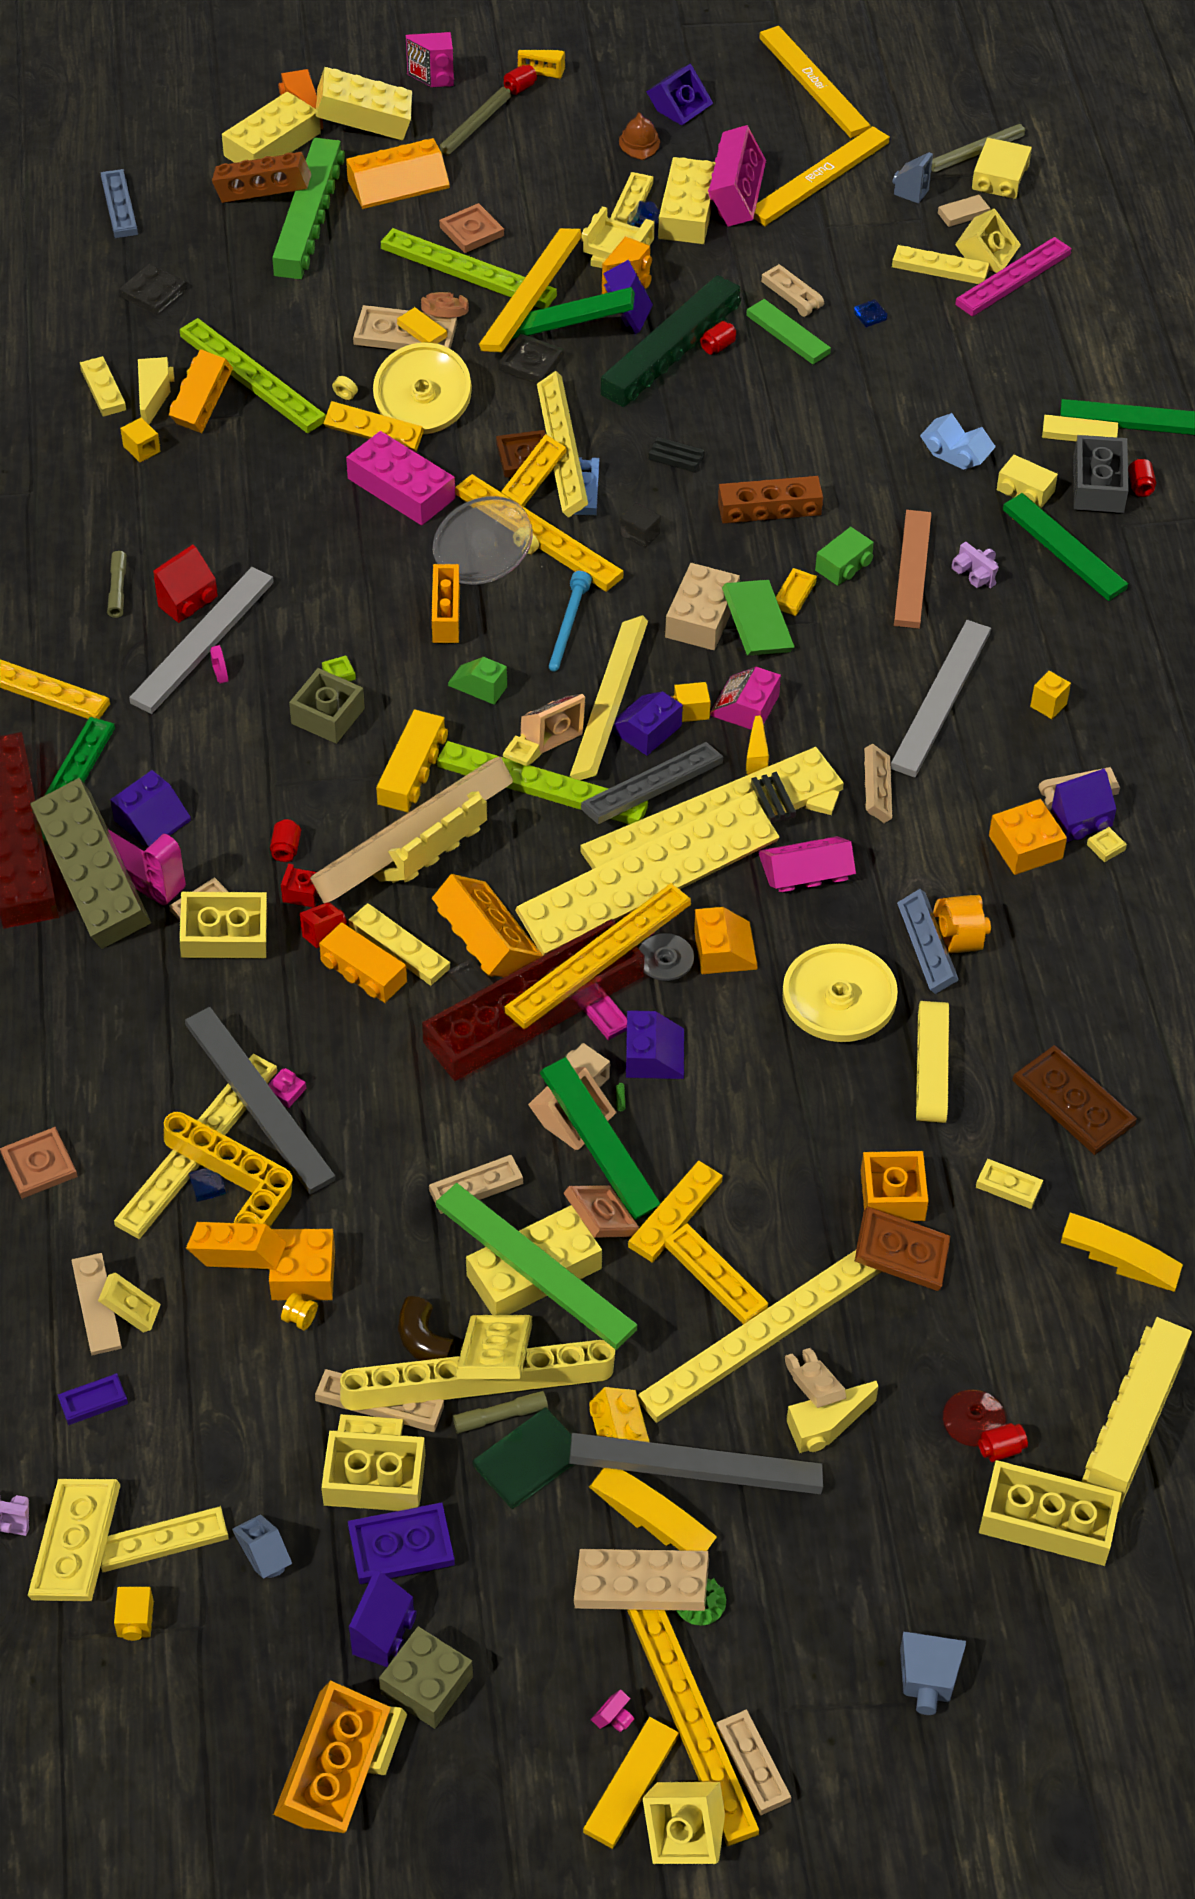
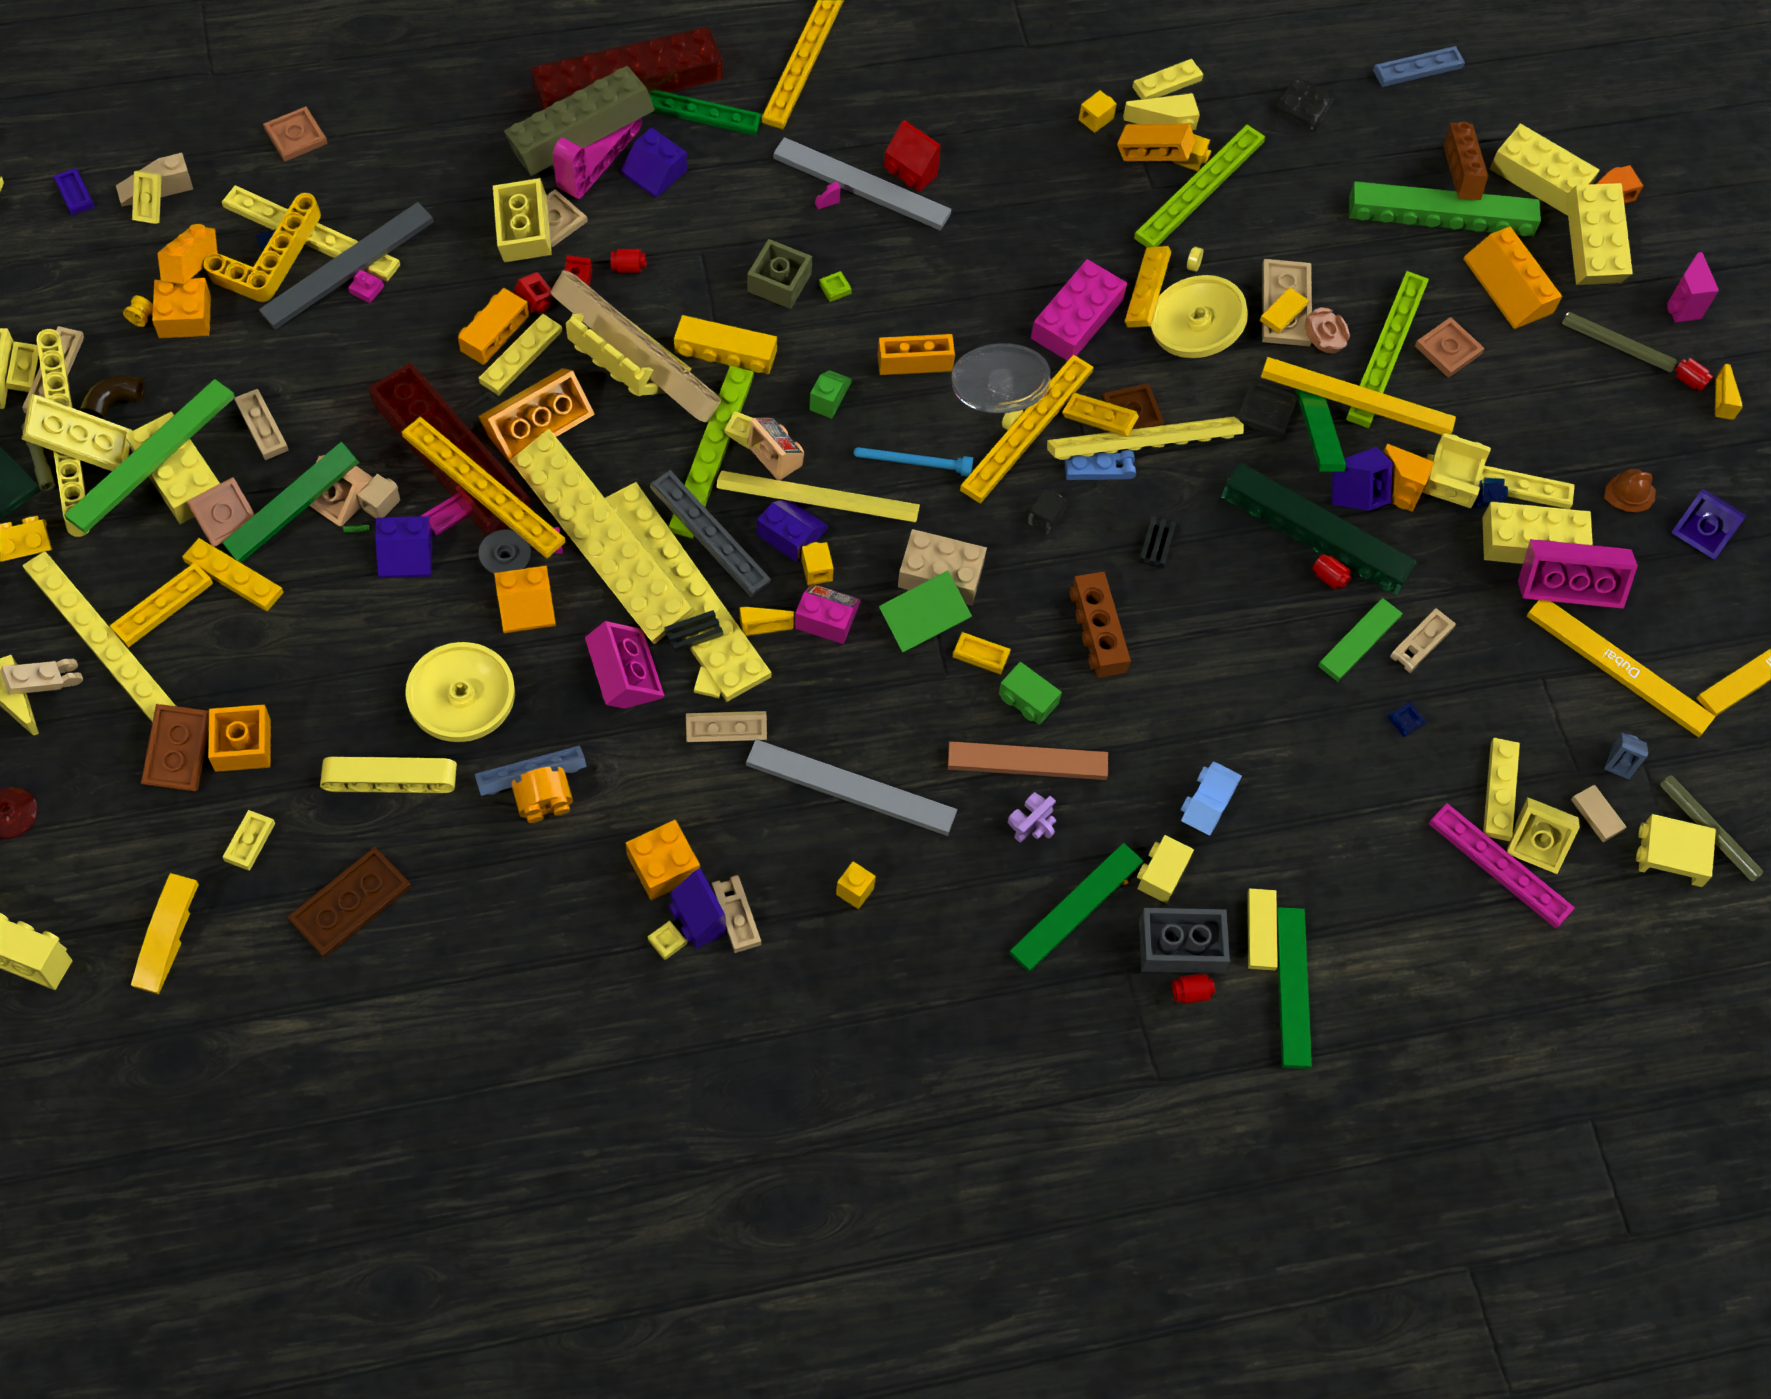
camera: 80 degrees right, 10 degrees up
olive piece [107,551,127,618] -> none

